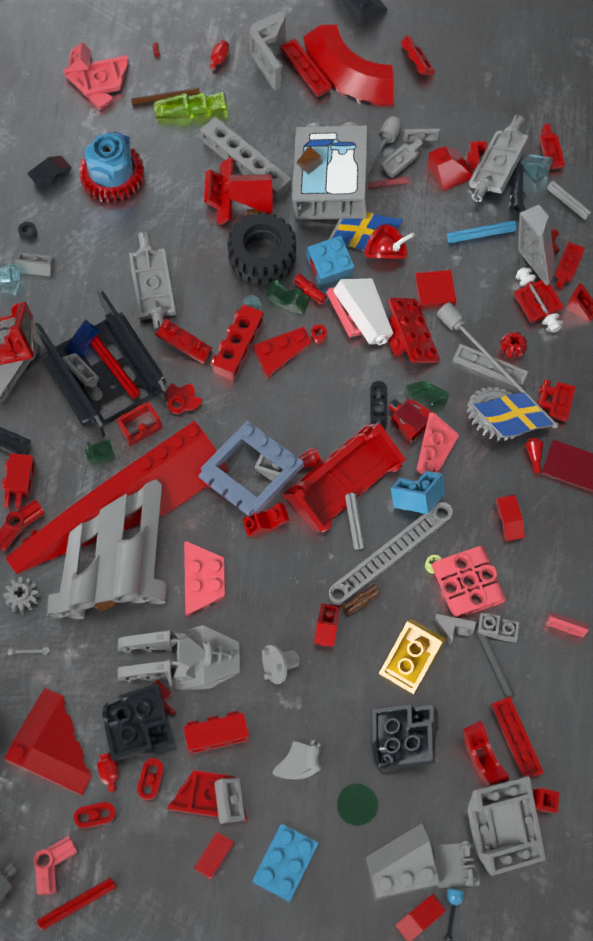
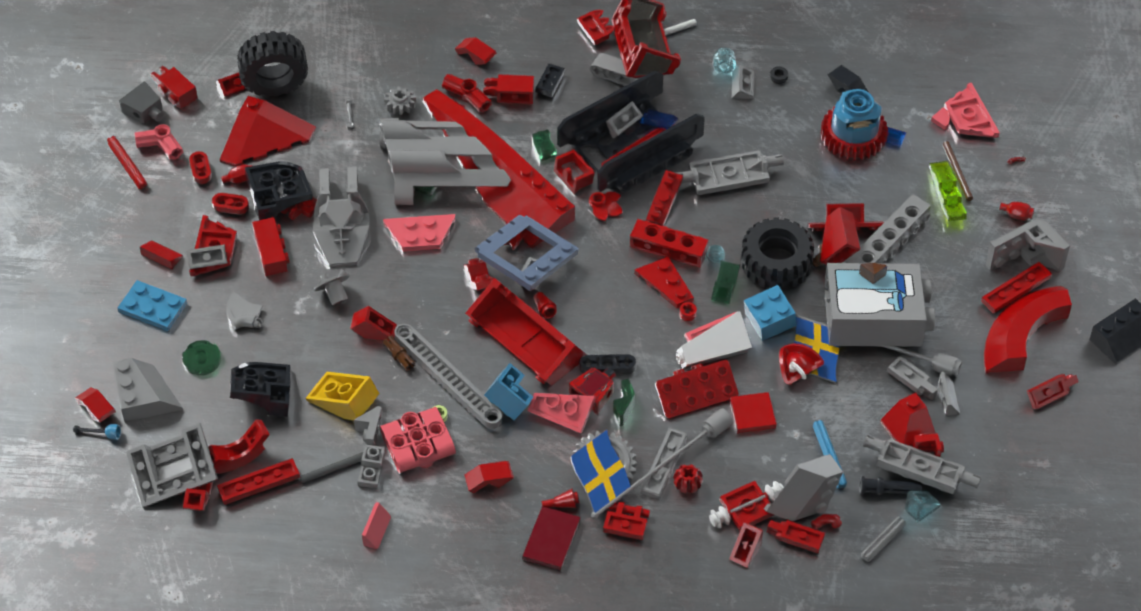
camera: 90 degrees right, 15 degrees down
coral slope [68,43,91,71] -> none
red pin [293,273,327,305] -> none
light grey axle [345,493,365,550] -> none
coral piece [368,176,414,189] -> none
light grey hinge [433,841,480,889] -> none
red hinge [539,124,565,170] -> none

